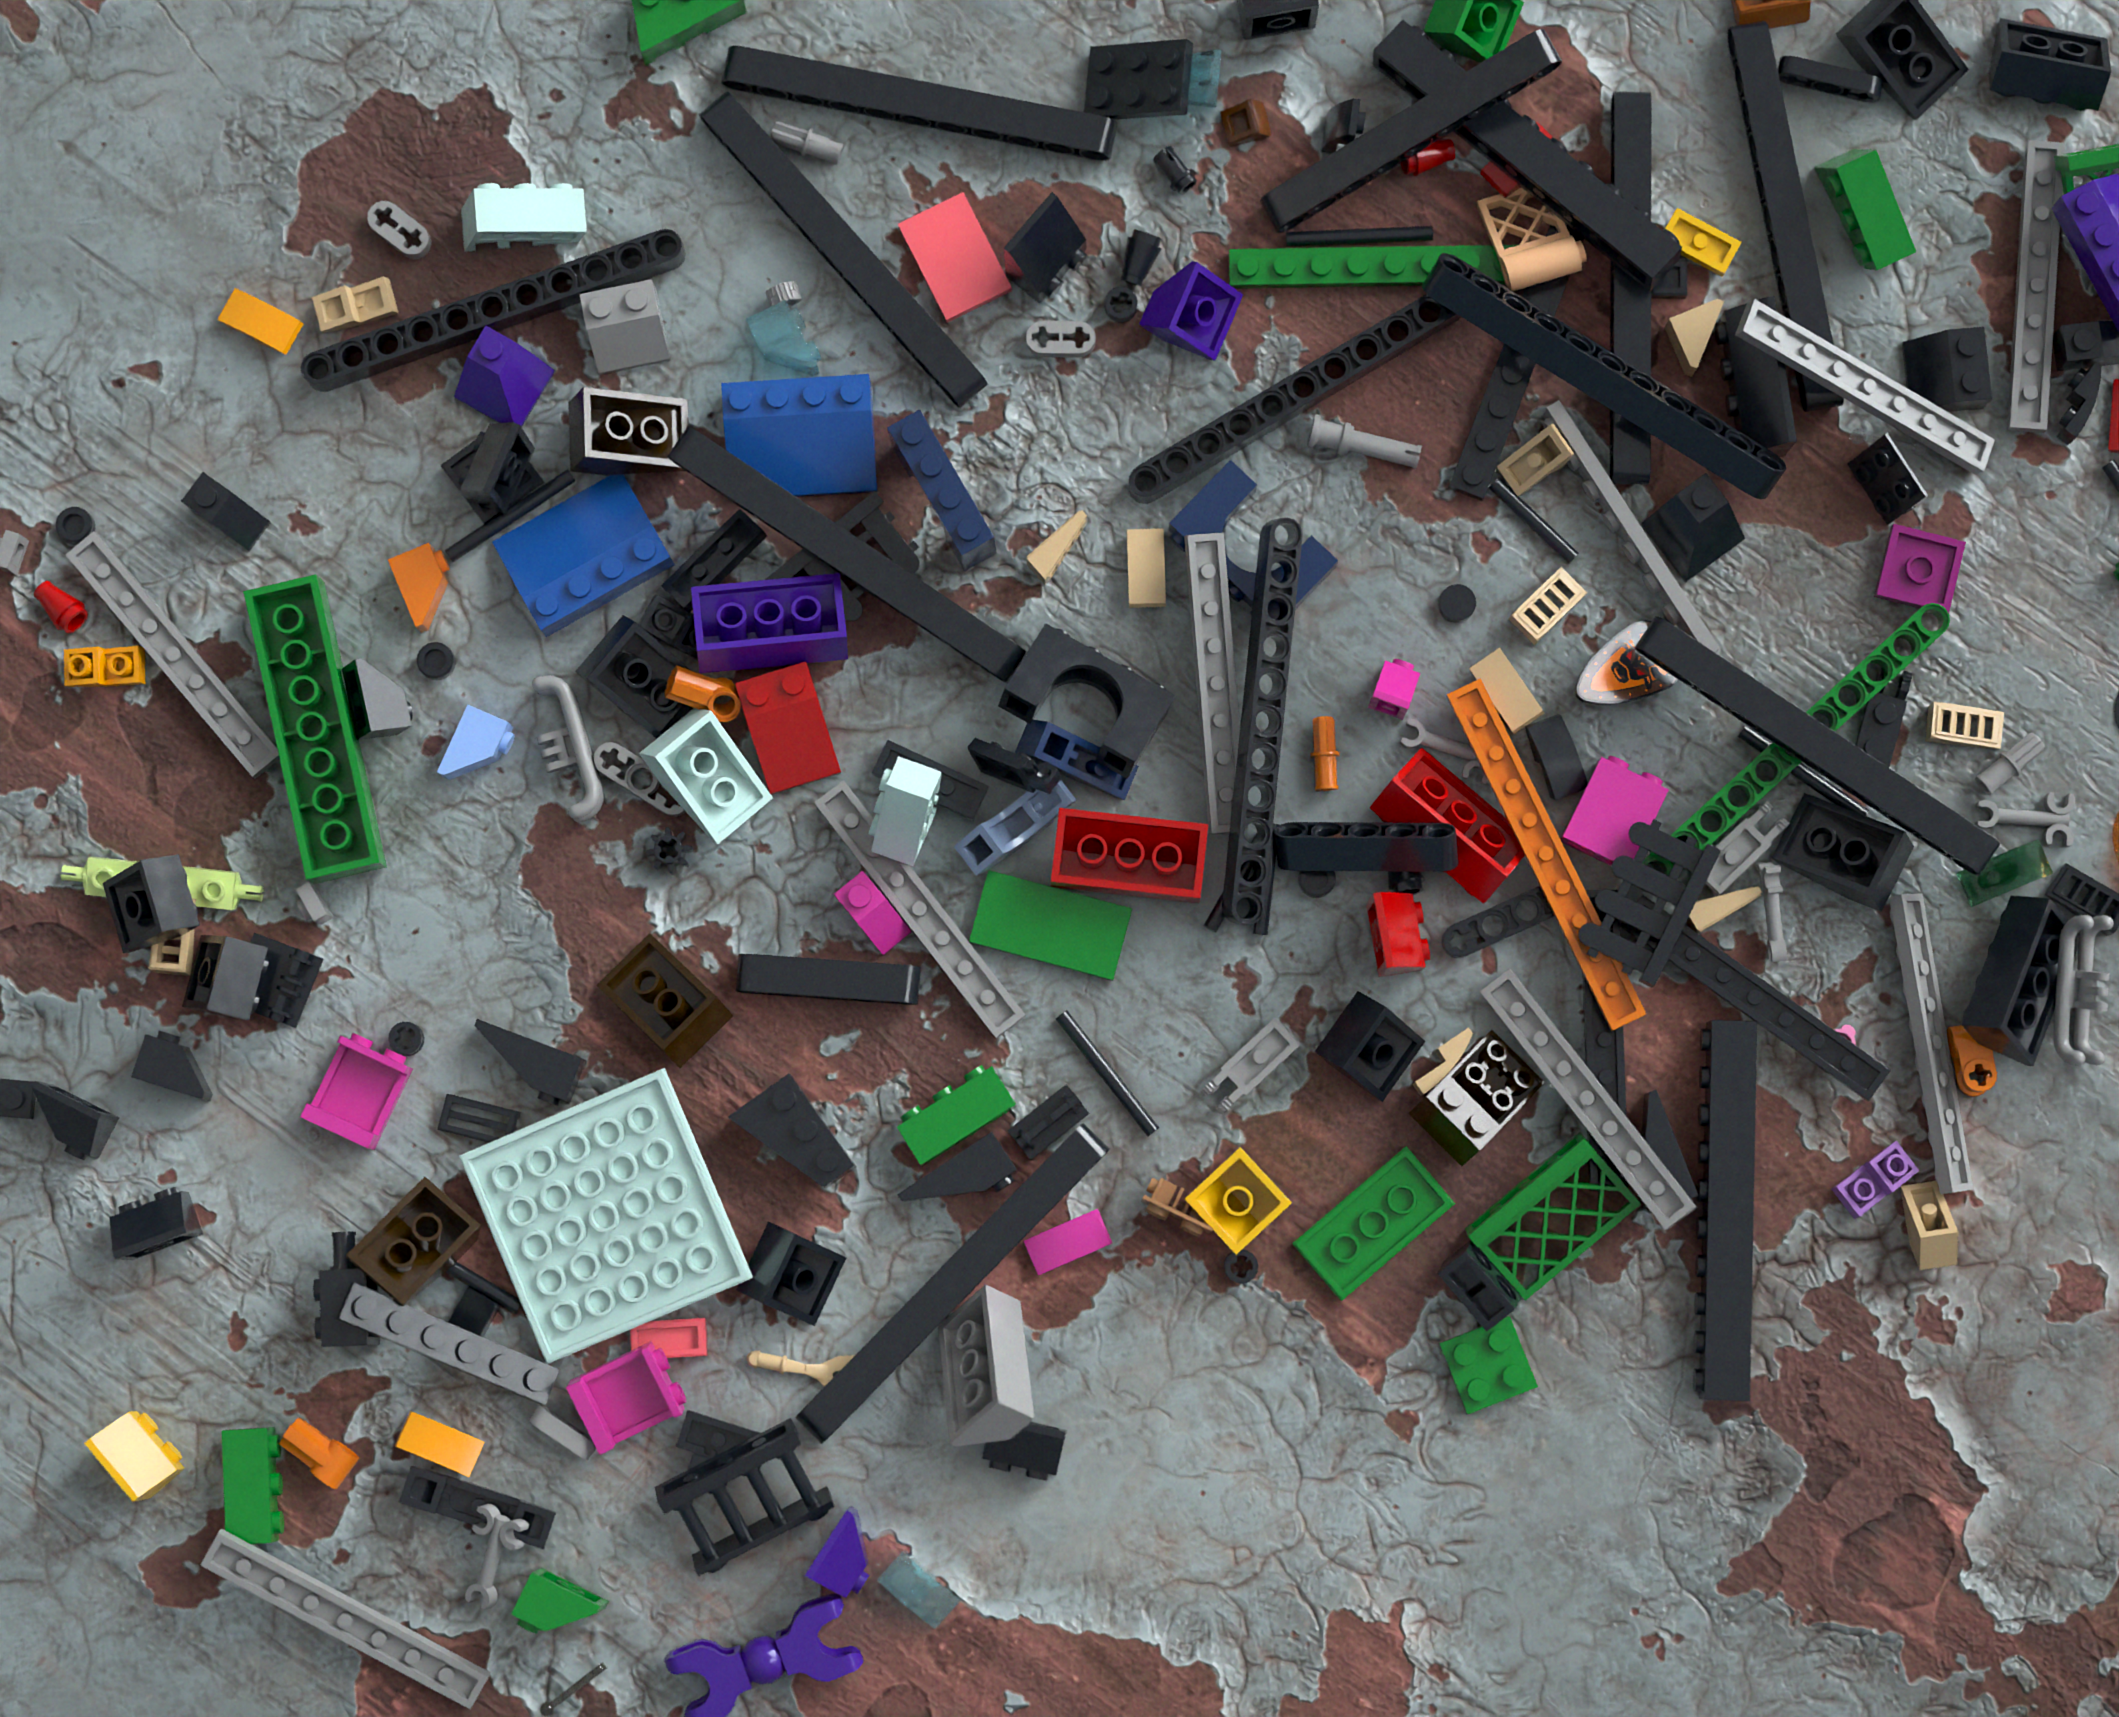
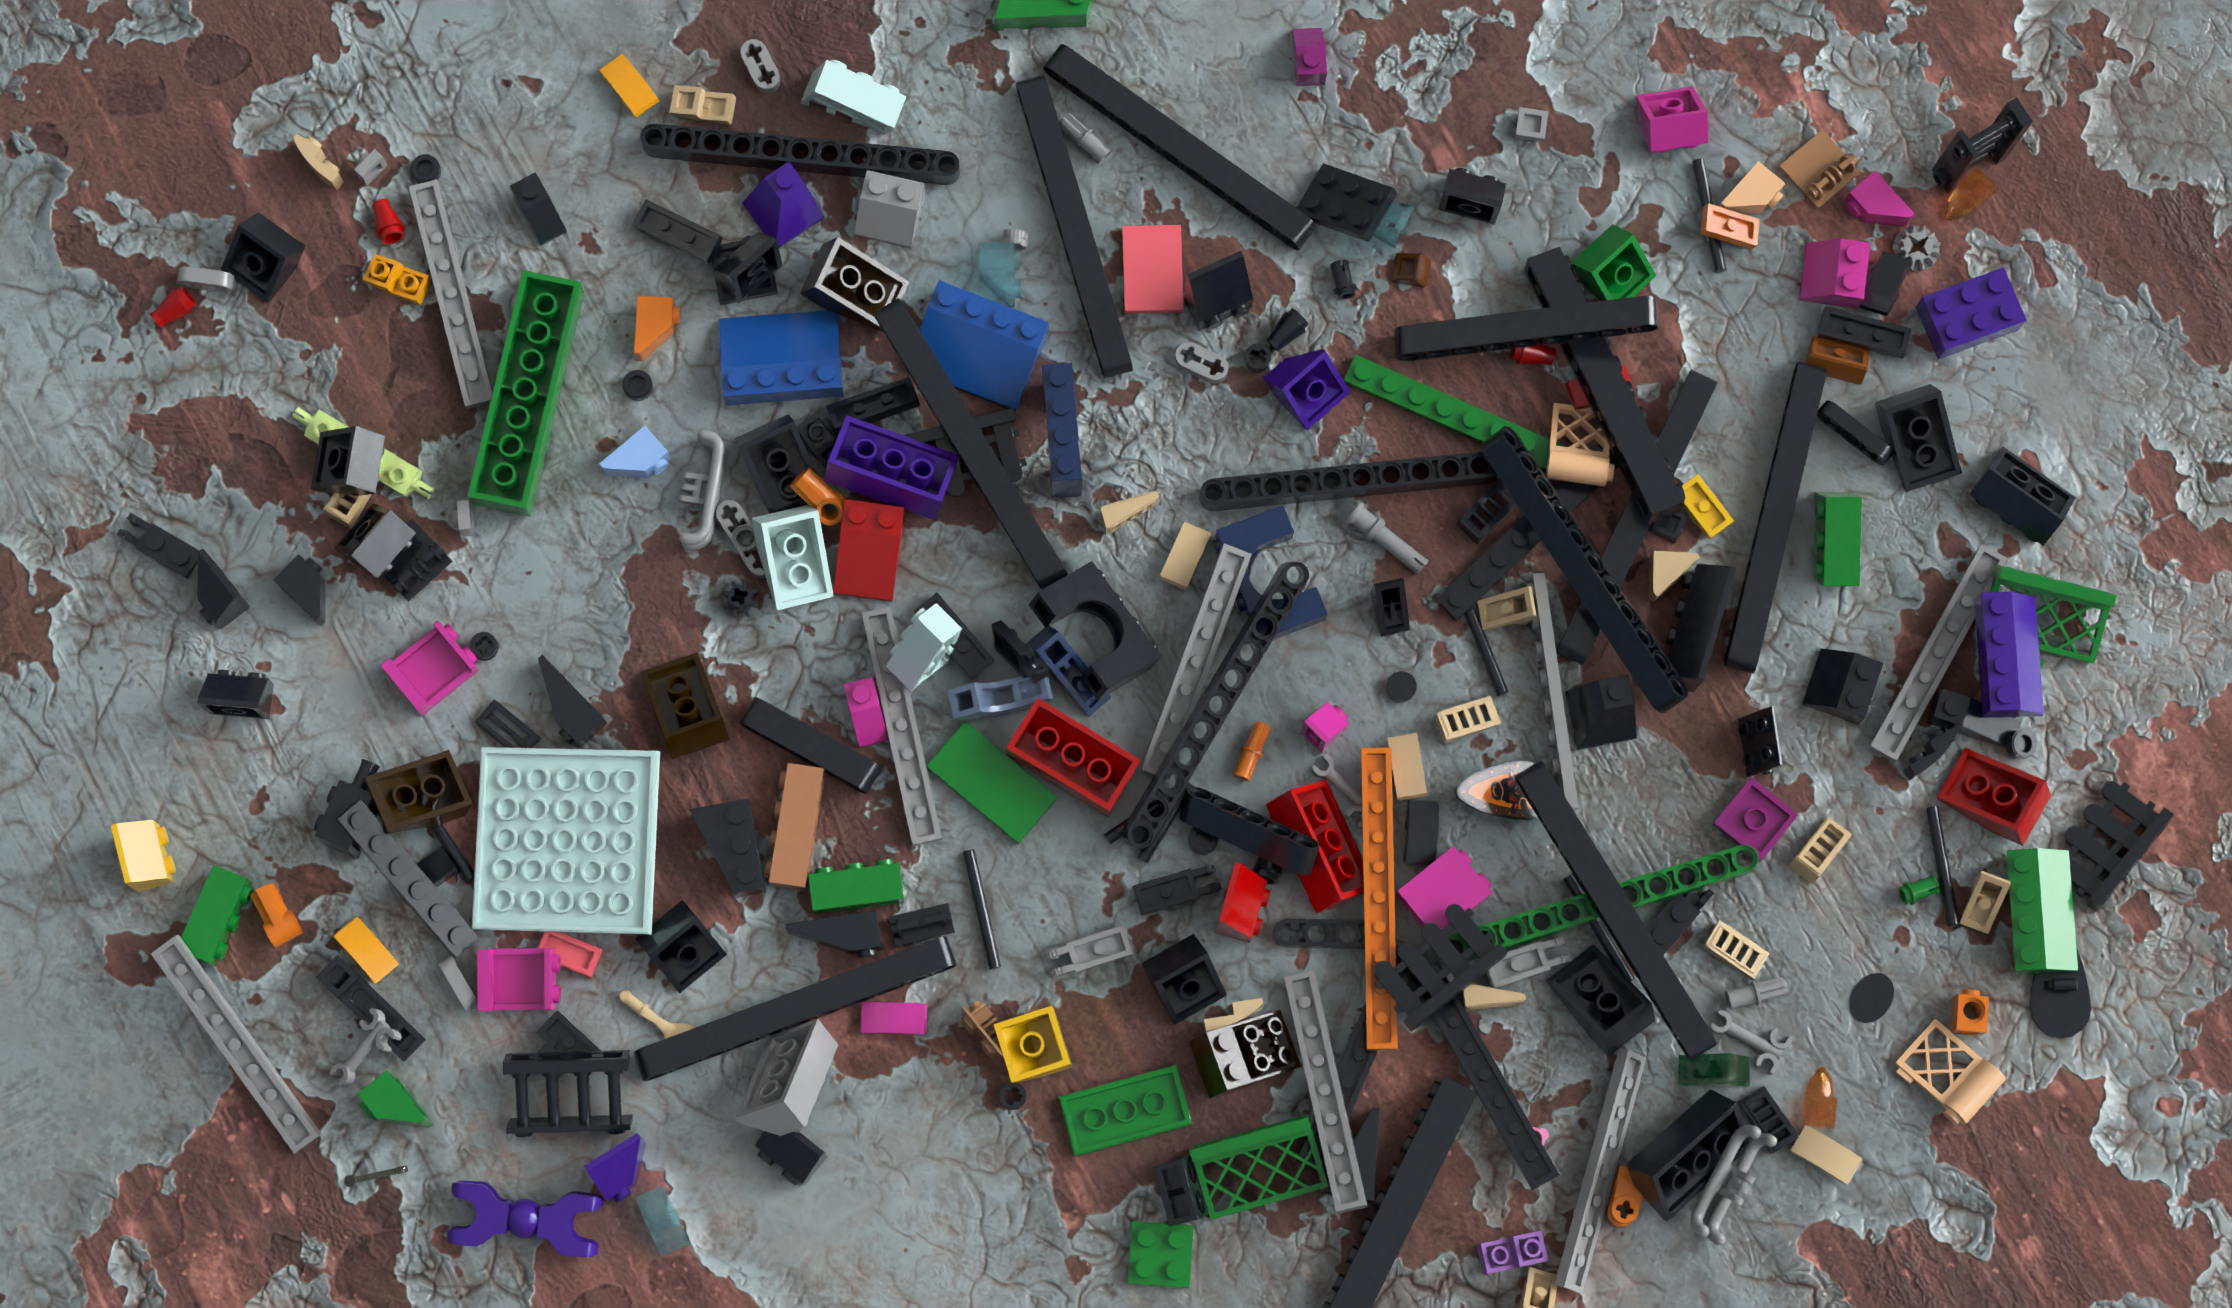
camera: 15 degrees right, 5 degrees down
slope [342,658,413,740] -> none
black bar [445,469,576,562] -> none
black bar [1286,226,1433,247] -> none
black slope [1321,98,1366,153] -> none
plate [1735,299,1995,475] -> none
light grey bar [1756,862,1787,962] -> none
none -> black plate [632,199,723,264]
none -> nougat brick [765,763,825,891]
none -> black hinge [1132,864,1222,916]
none -> black slope [1370,578,1410,636]
none -> black slope [1456,482,1517,544]
none -> tan slope [1789,816,1852,884]

